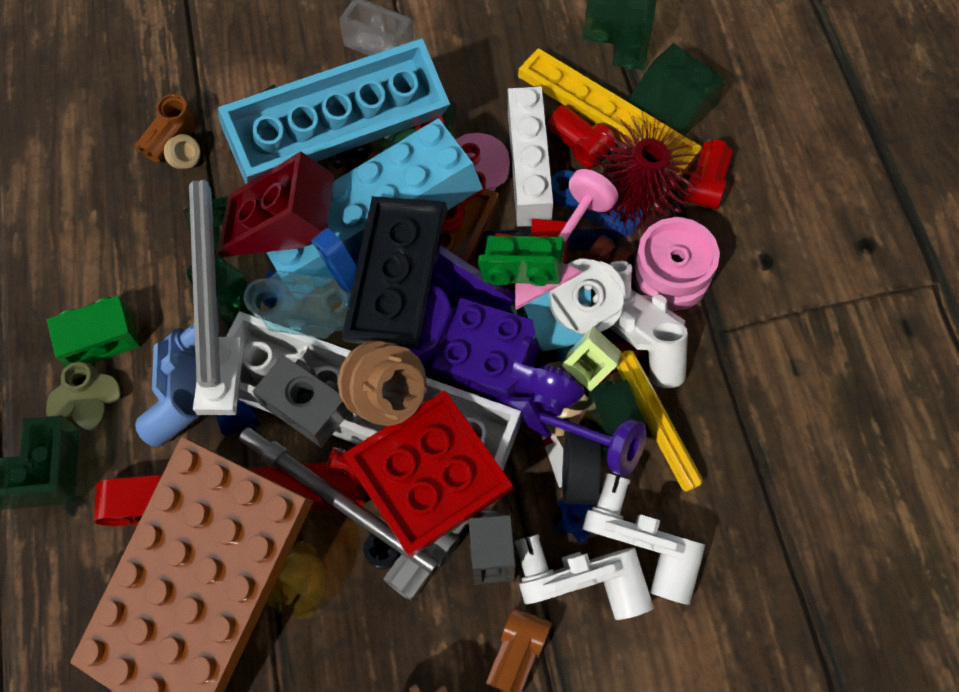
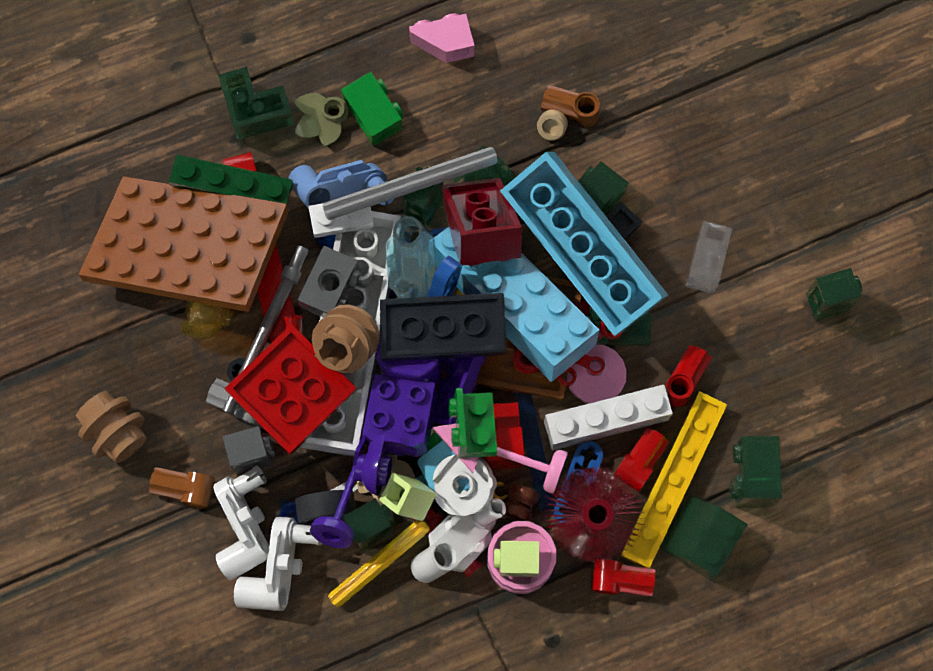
camera: 75 degrees right, 10 degrees up
none -> dark green plate [169,154,293,206]
none -> bright pink slope [409,13,474,63]
none -> yellowish green brick [494,541,539,577]
none -> red piece [665,345,712,407]

